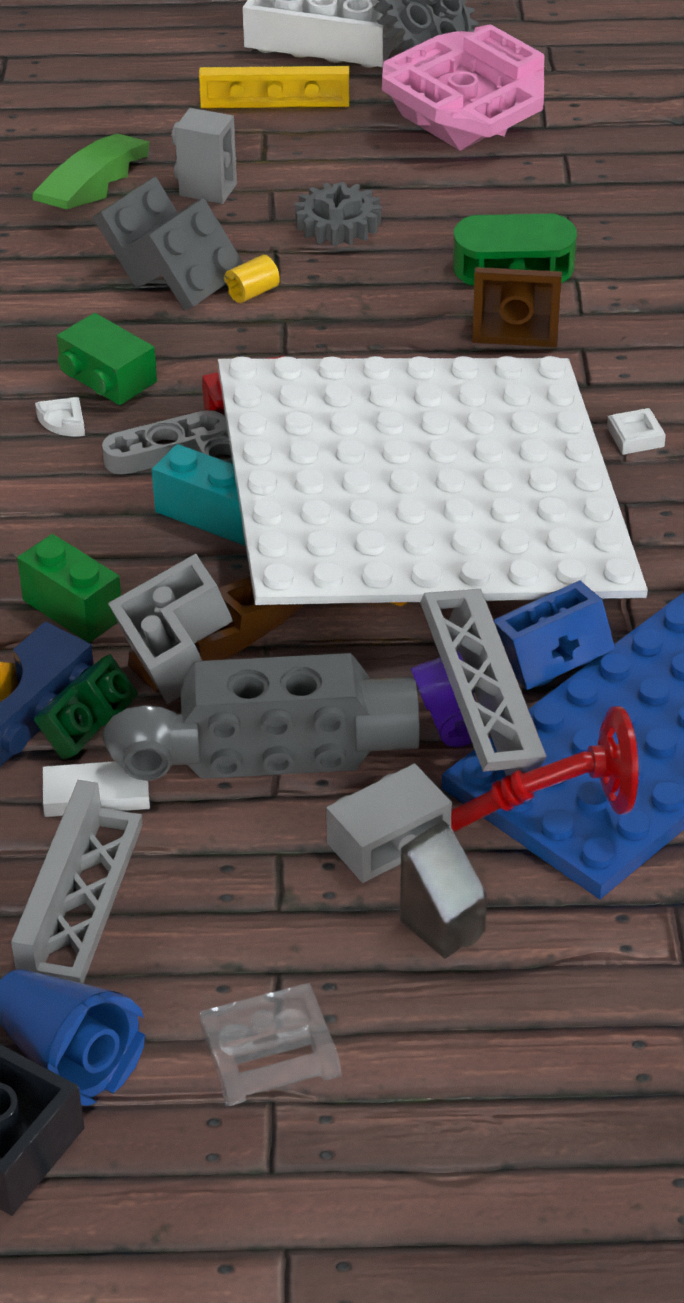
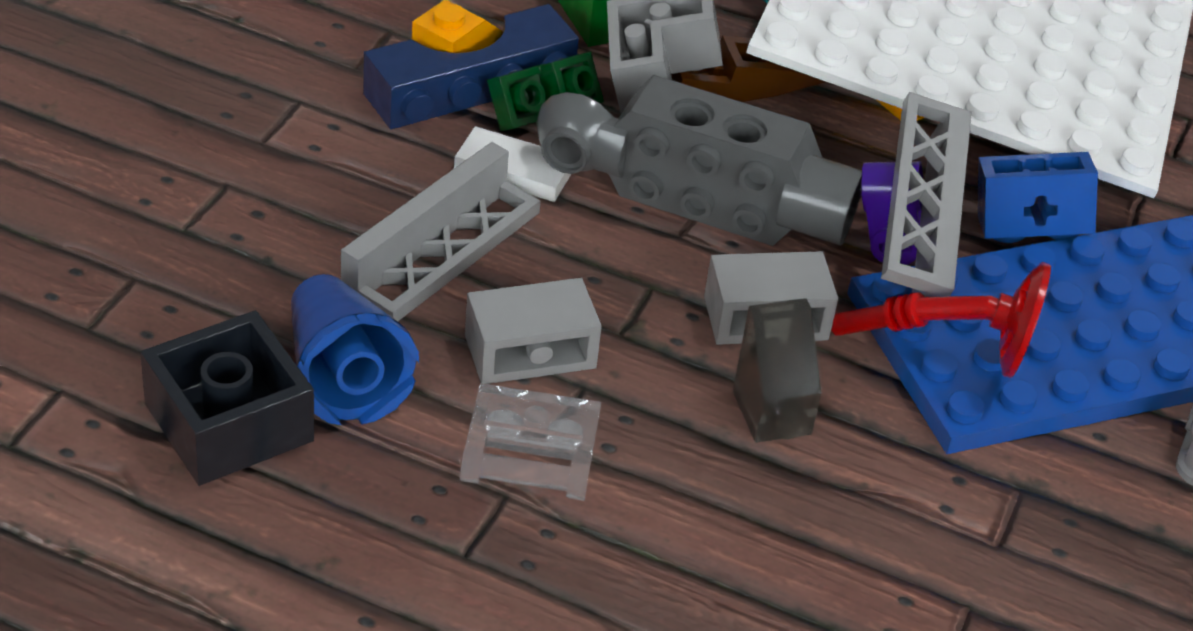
camera: 20 degrees right, 0 degrees up
none -> light grey brick [465,278,602,385]

